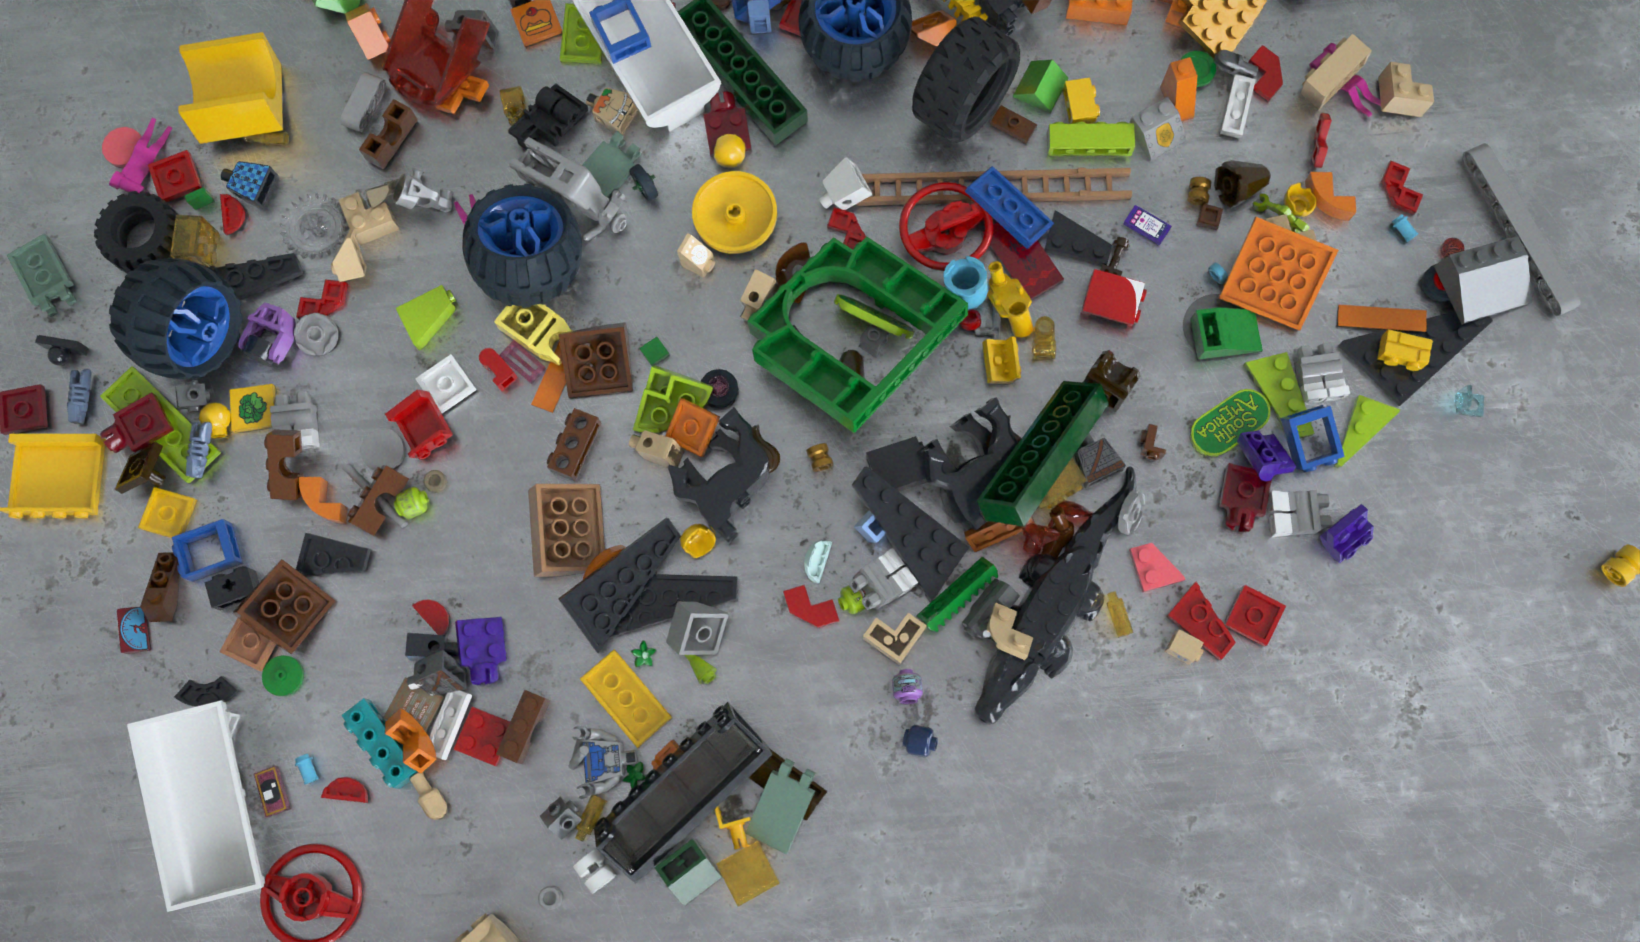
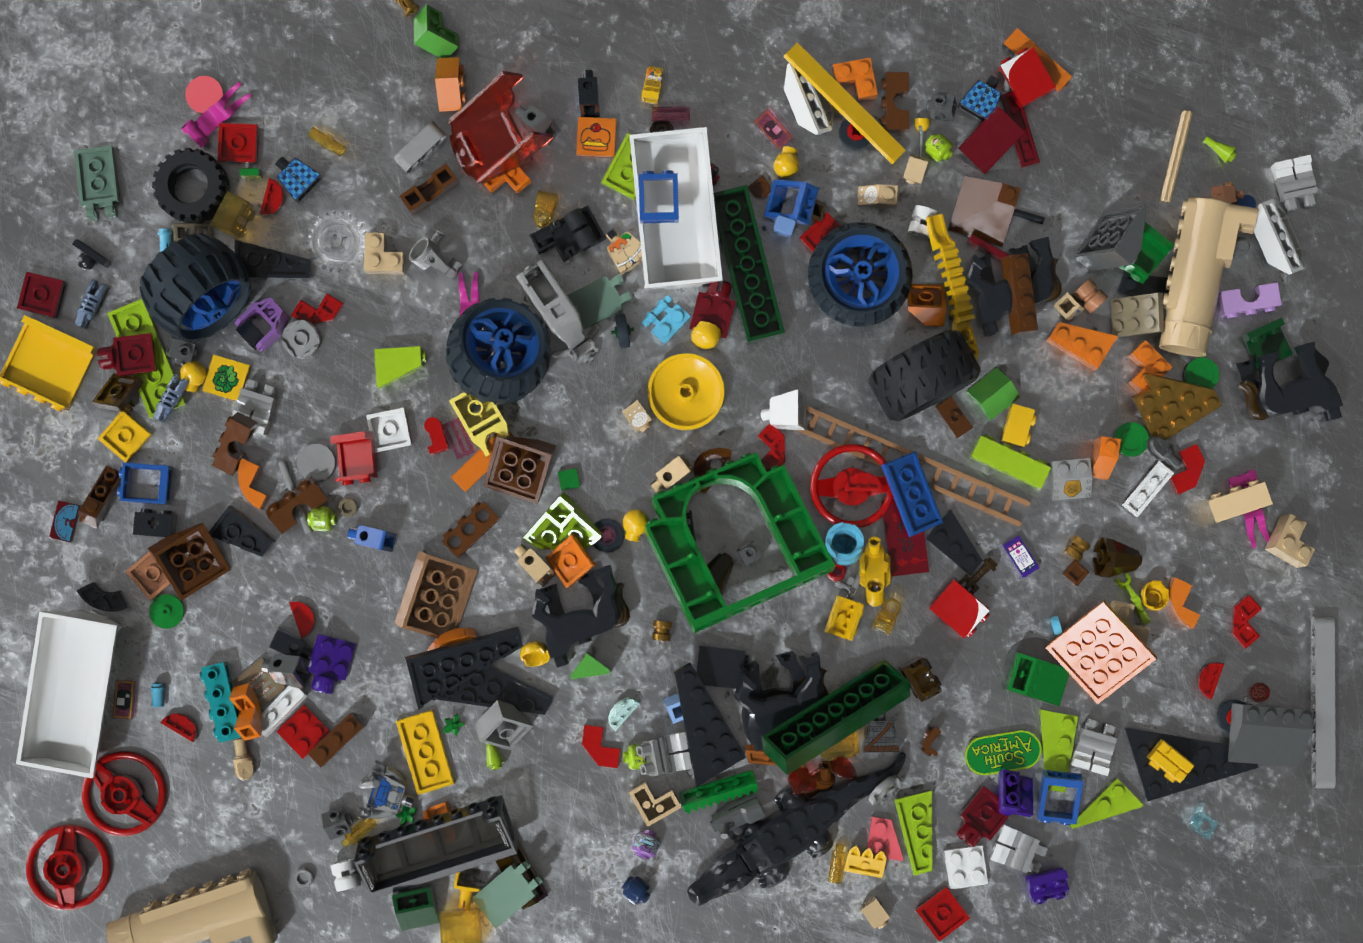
camera: 25 degrees right, 10 degrees up
yellow piece [178,32,283,144] -> none
tan slope [331,230,367,282] -> none
dark tan slope [365,179,399,208] -> none
lime tile [834,294,915,339] -> none
tan plate [987,603,1033,660] -> none
red wing [1167,581,1236,660] -> none
red tile [1311,113,1332,168] -> none
orange sticker [1338,305,1427,332] -> none
medium azure pin [1392,214,1419,242] -> none
none -> torso [347,525,397,552]
none -> bright green slope [571,652,611,679]
none -> yellow piece [623,509,649,542]
none -> medium azure plate [641,295,691,345]
none -> yellow plate [844,845,886,878]
none -> lime wing [894,790,932,876]
none -> white plate [943,845,988,889]
none -> red plate [1198,662,1224,700]

